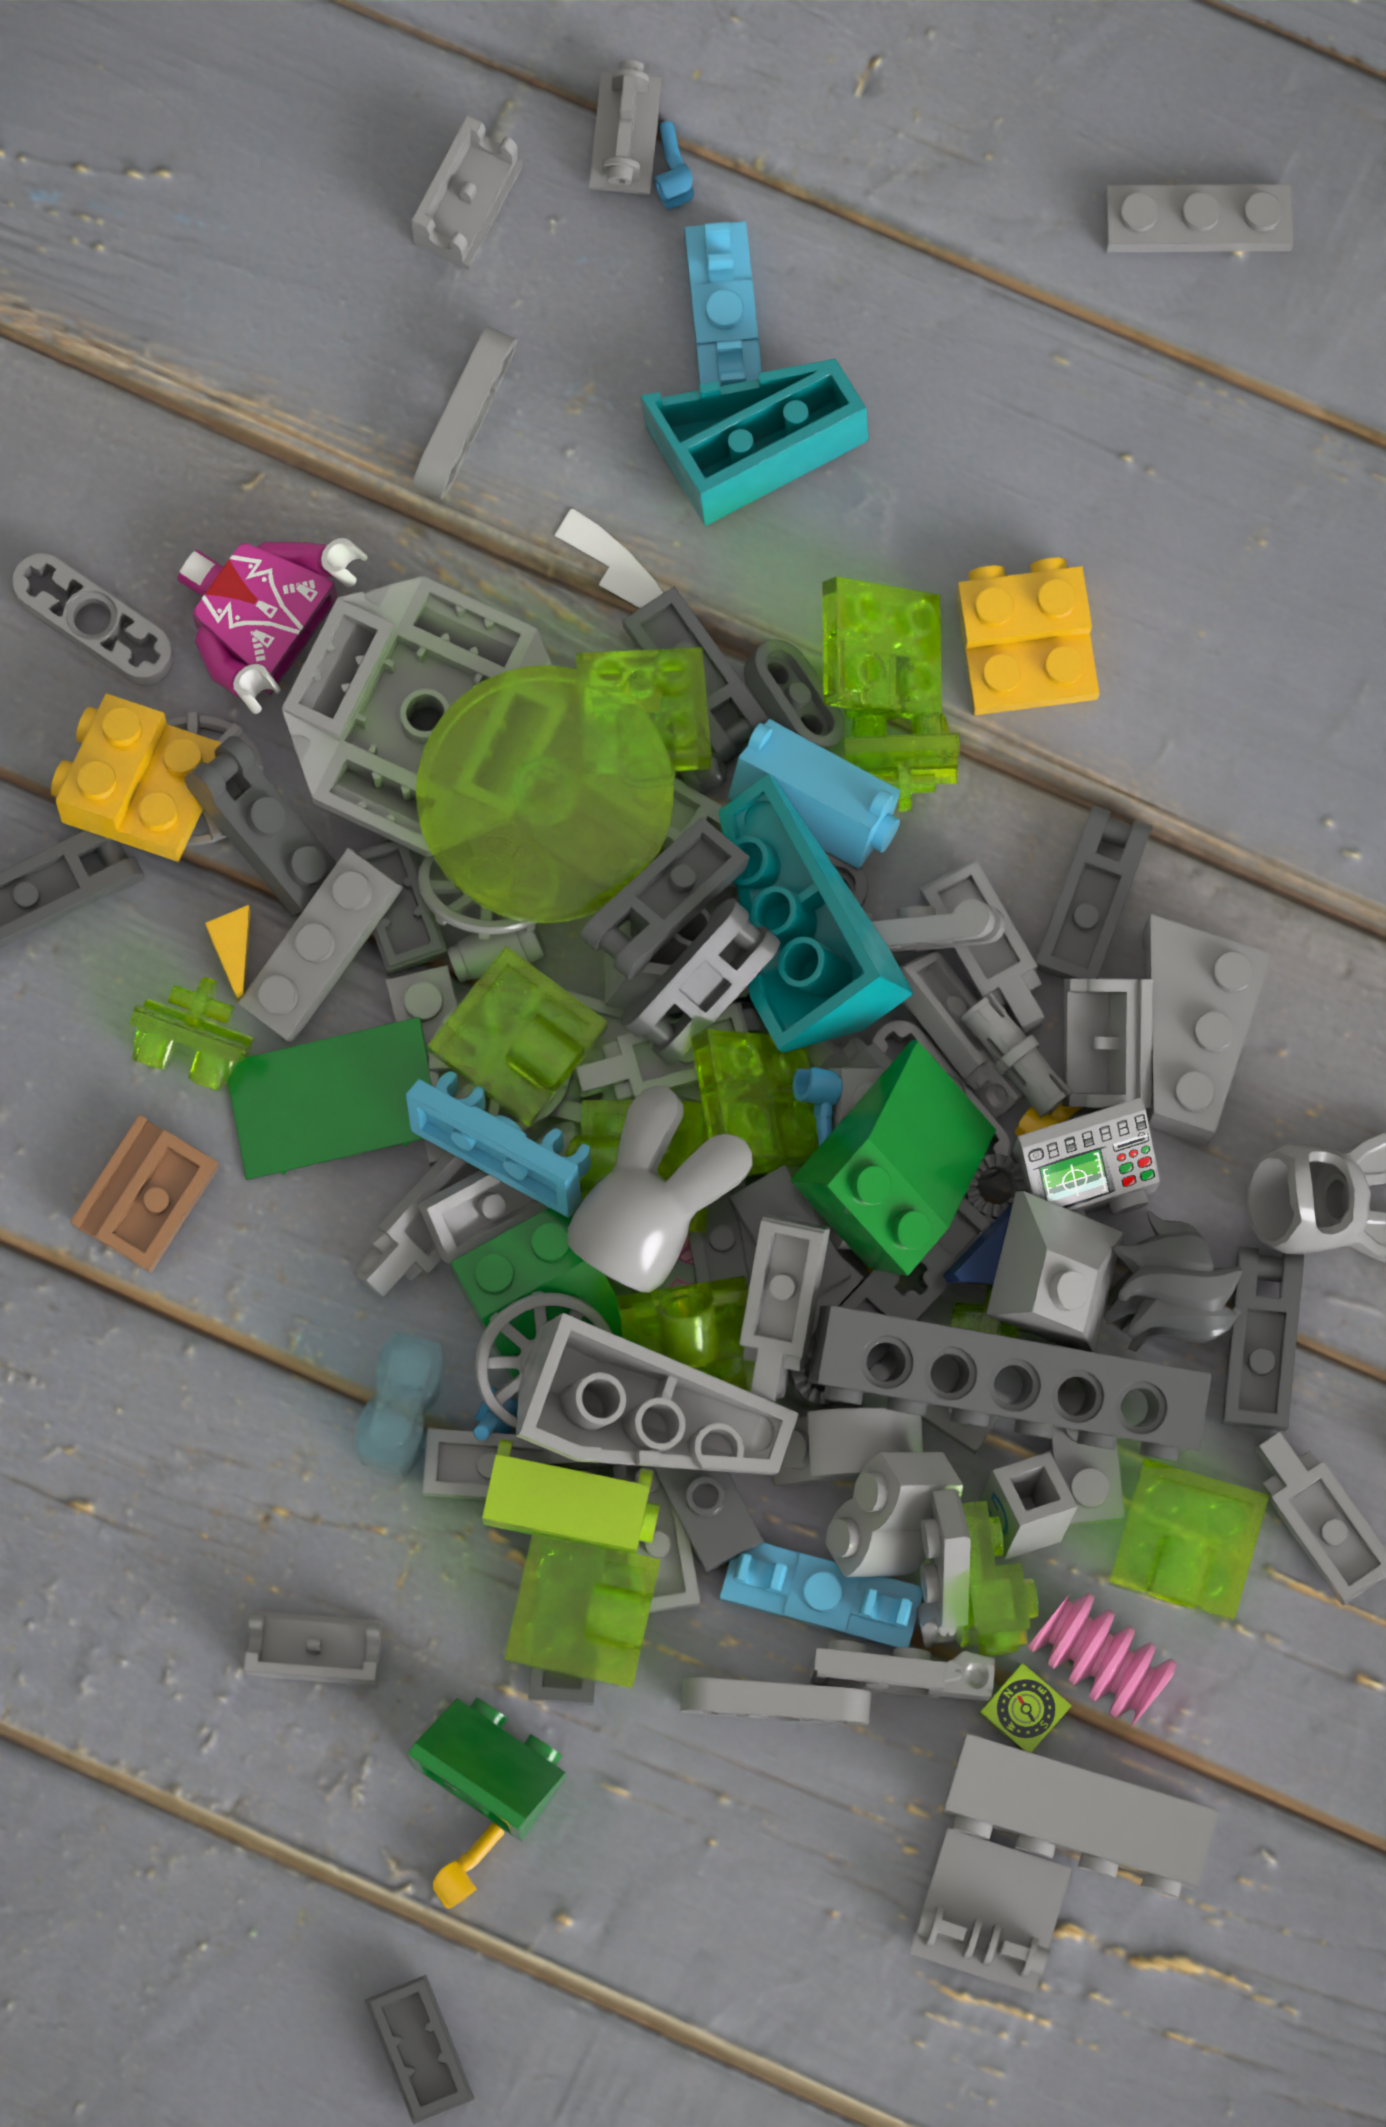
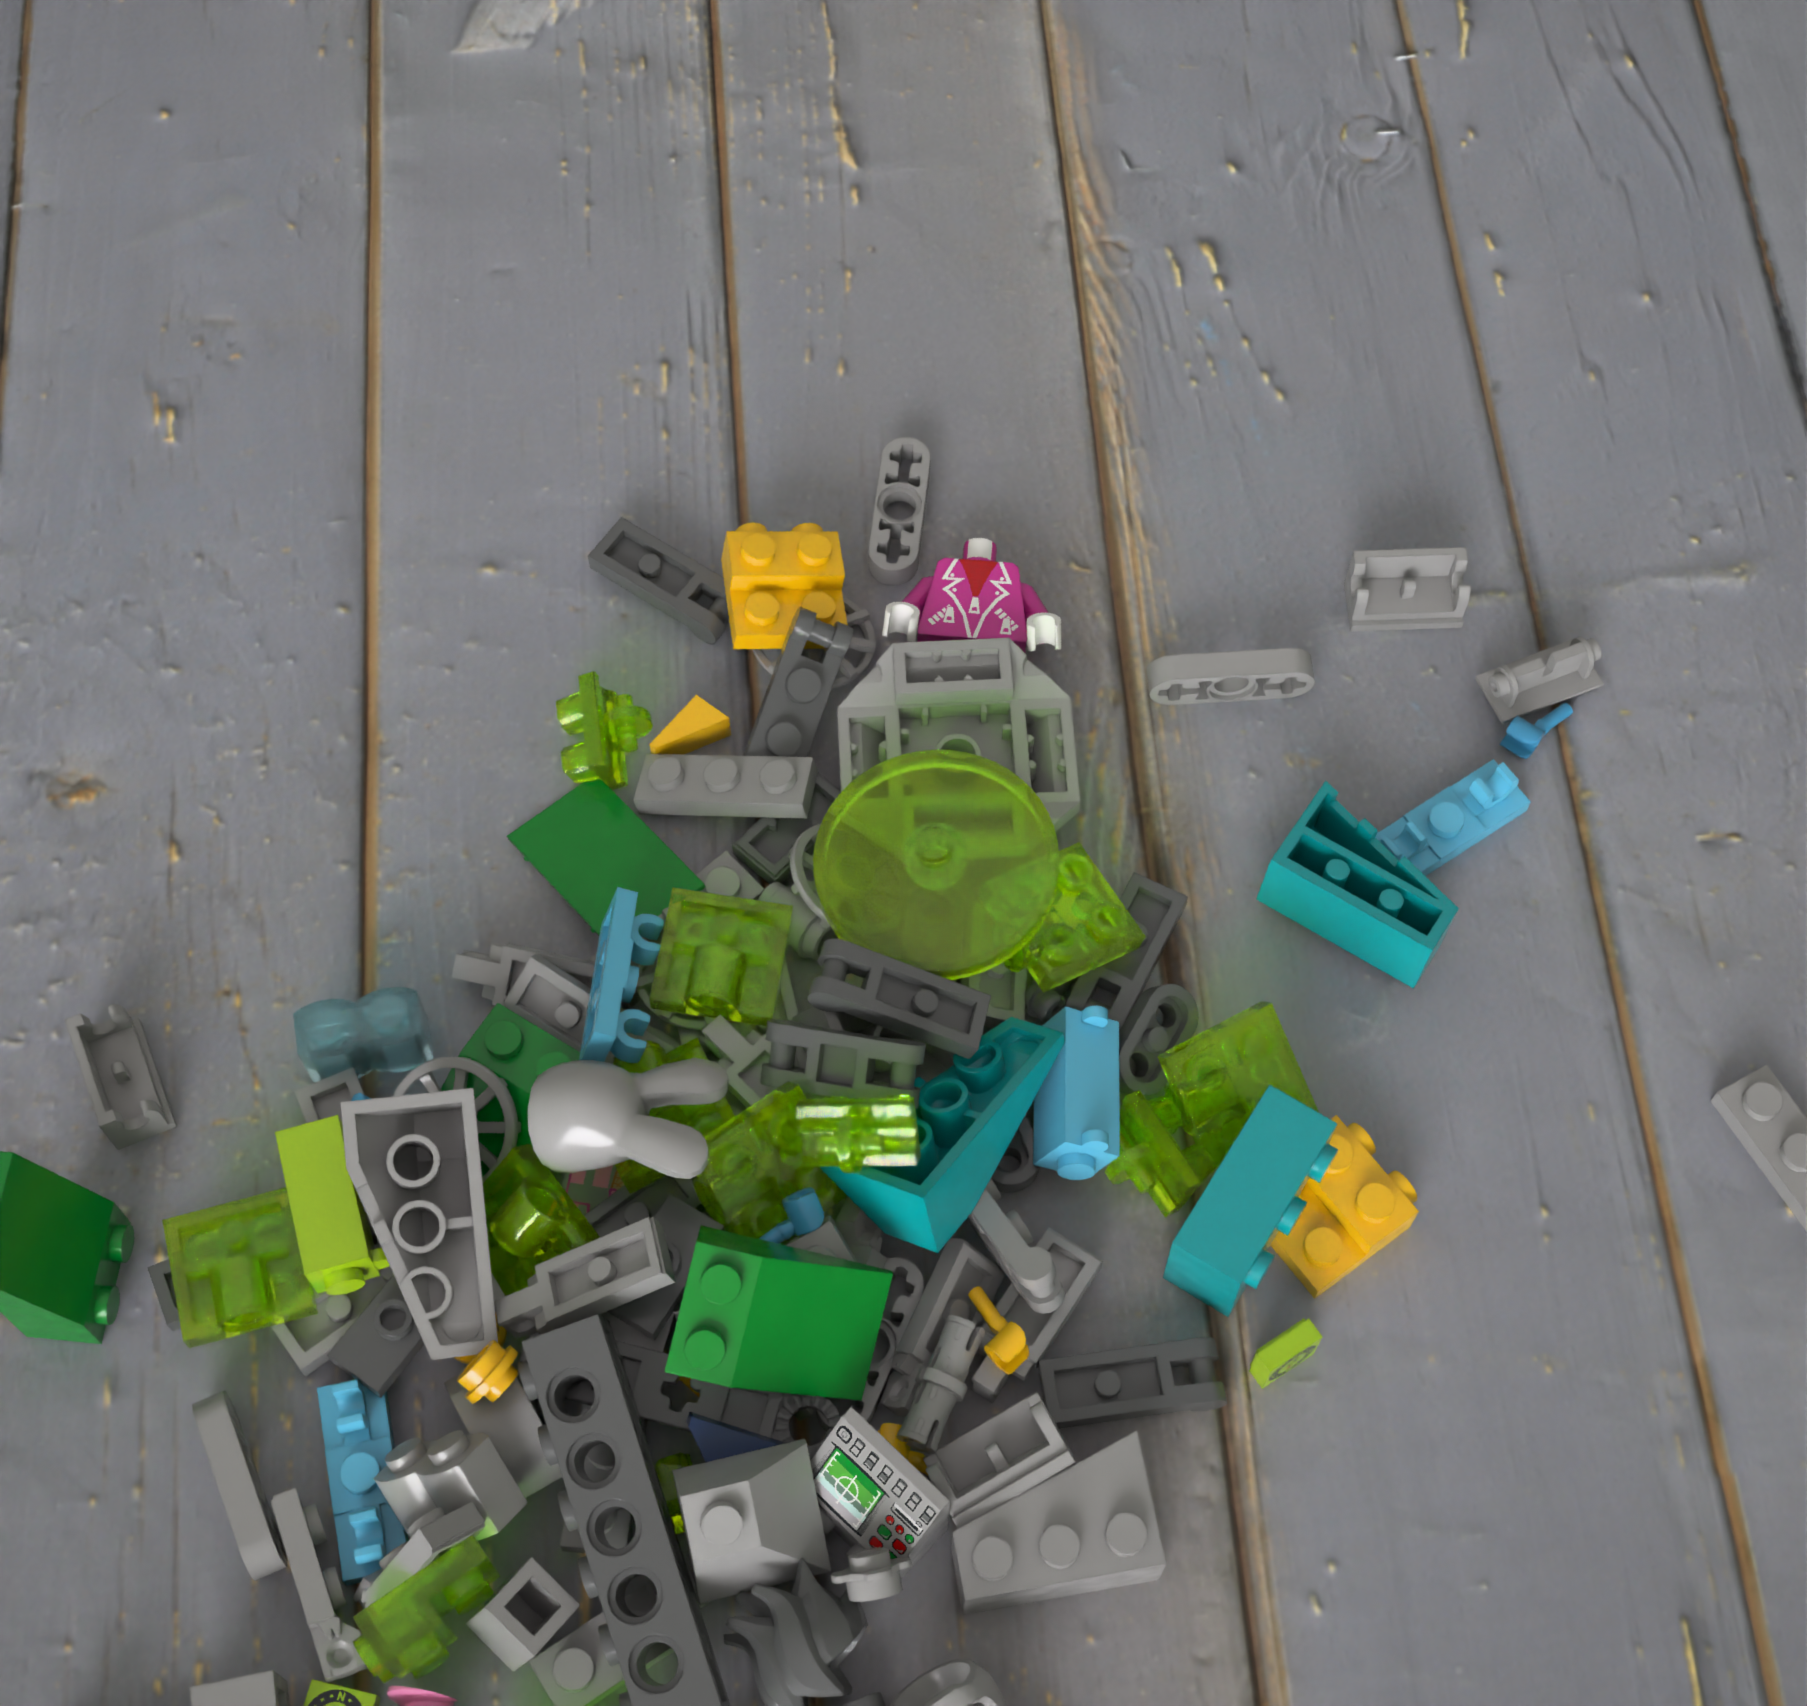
camera: 65 degrees right, 15 degrees down
medium nougat plate [70,1114,220,1274] -> none
white sticker [554,509,663,608] -> none
none -> yellow plate [457,1340,519,1404]
none -> clear neon green hips [795,1095,921,1173]
none -> light grey plate [831,1547,912,1602]
none -> yellow hand [968,1286,1030,1374]
none -> teal wedge [1163,1084,1338,1318]
none -> lime tile [1249,1318,1323,1389]

